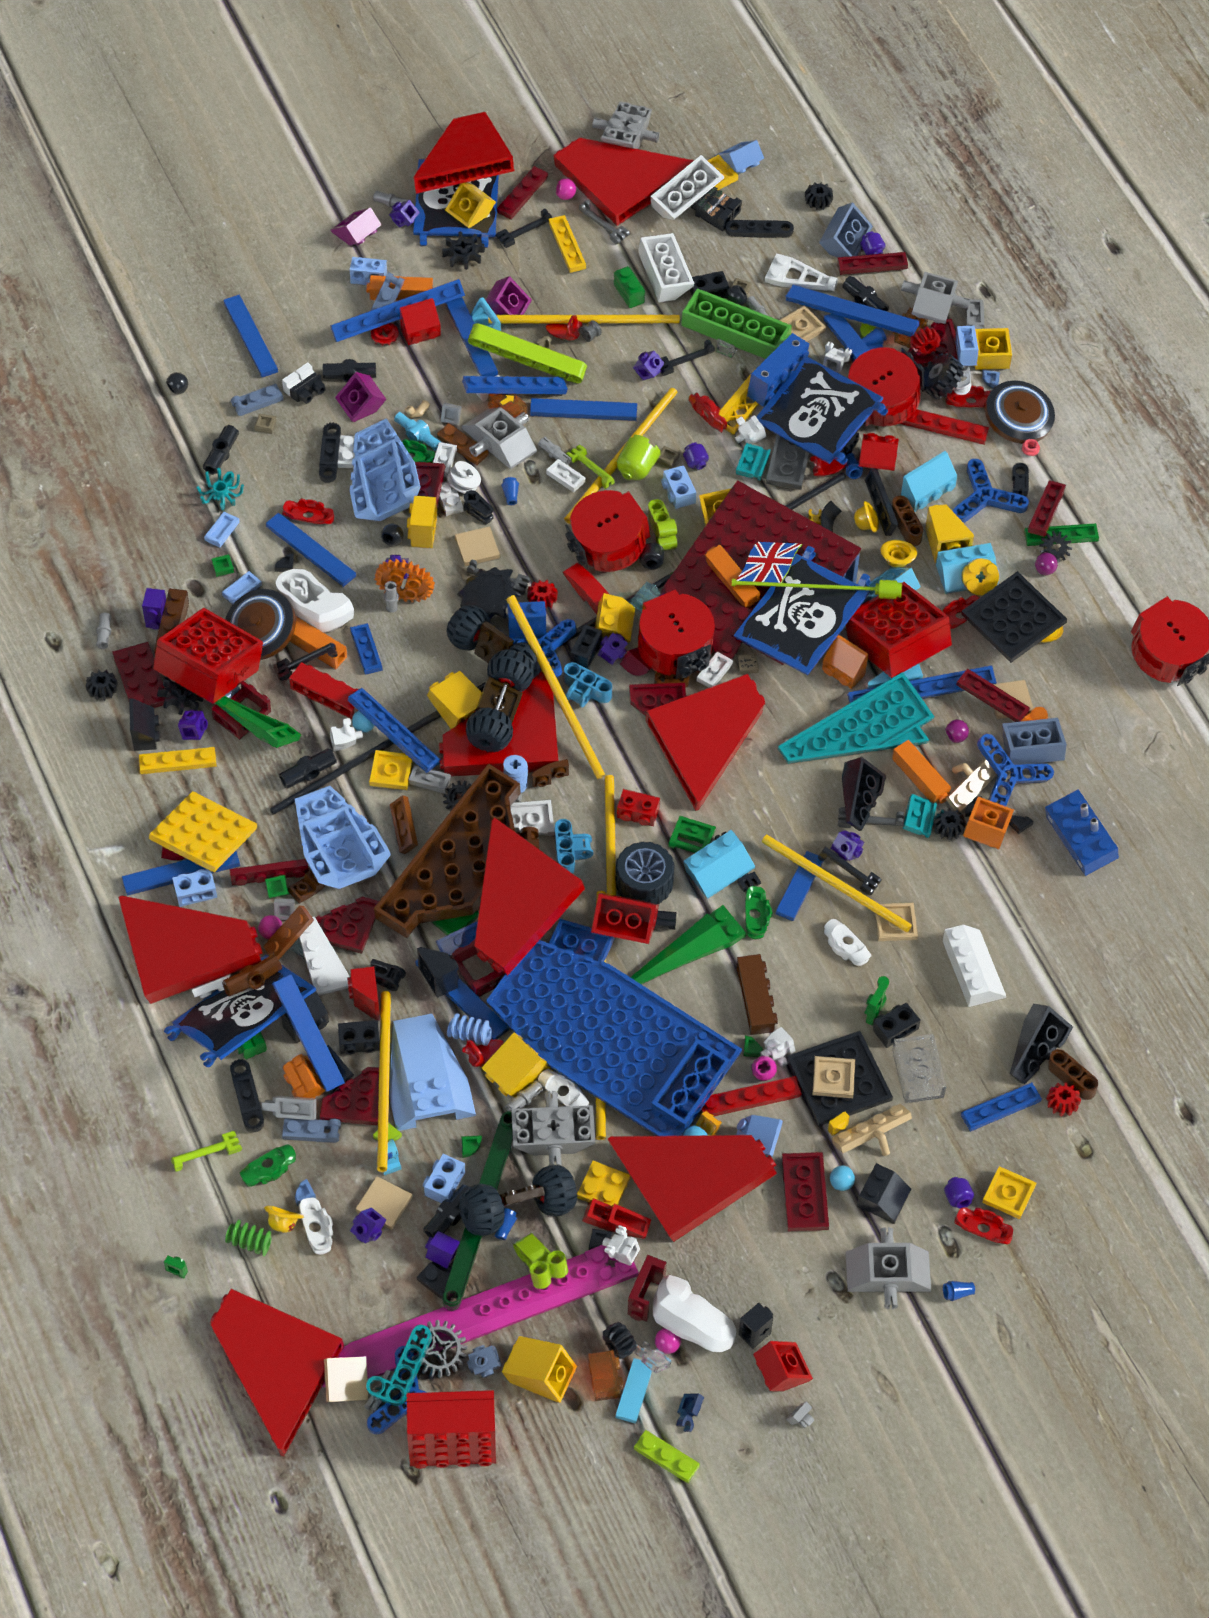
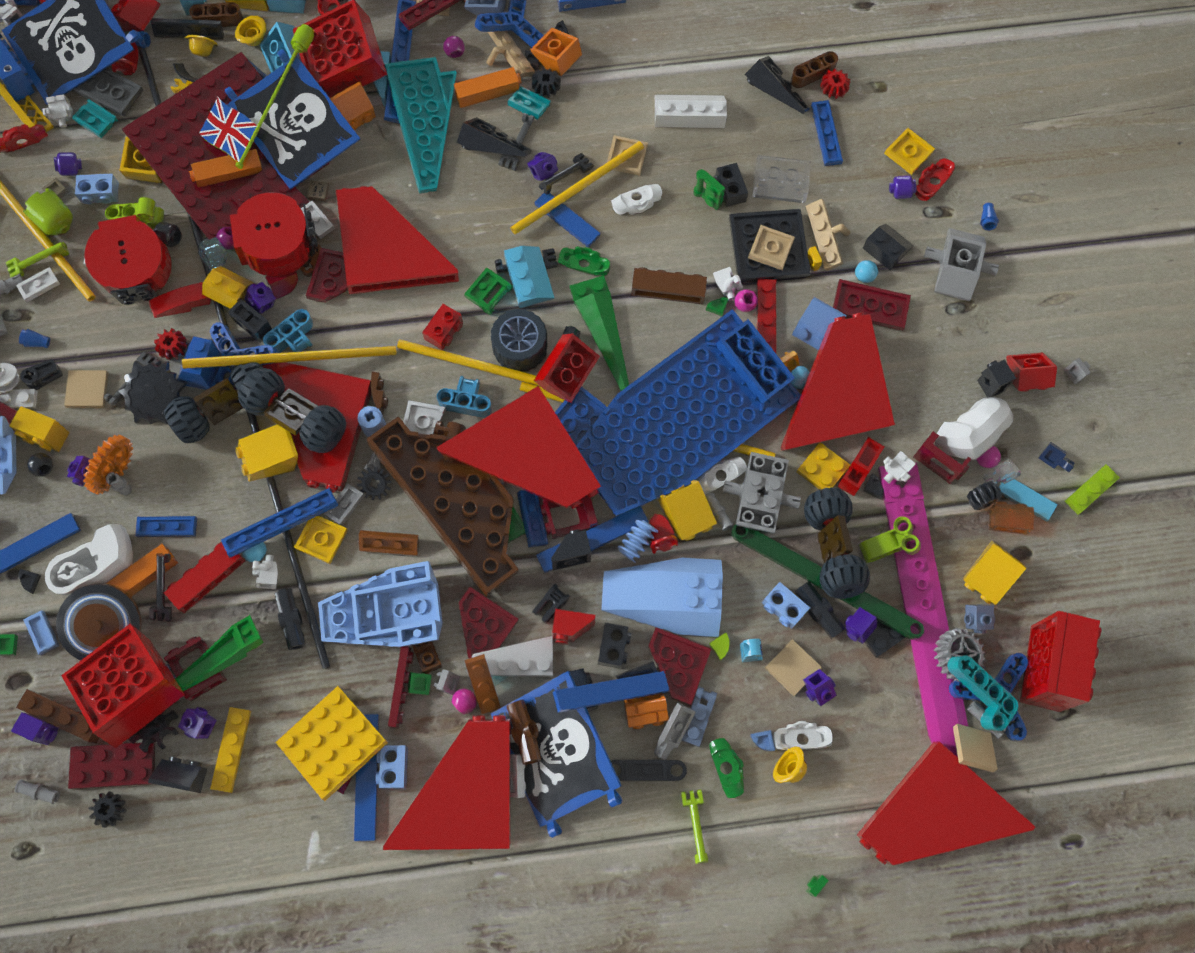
camera: 75 degrees left, 15 degrees up
bright green piece [225,1219,272,1257] -> none
yellow piece [377,991,391,1172] -> none
green tile [461,1135,482,1158] -> none

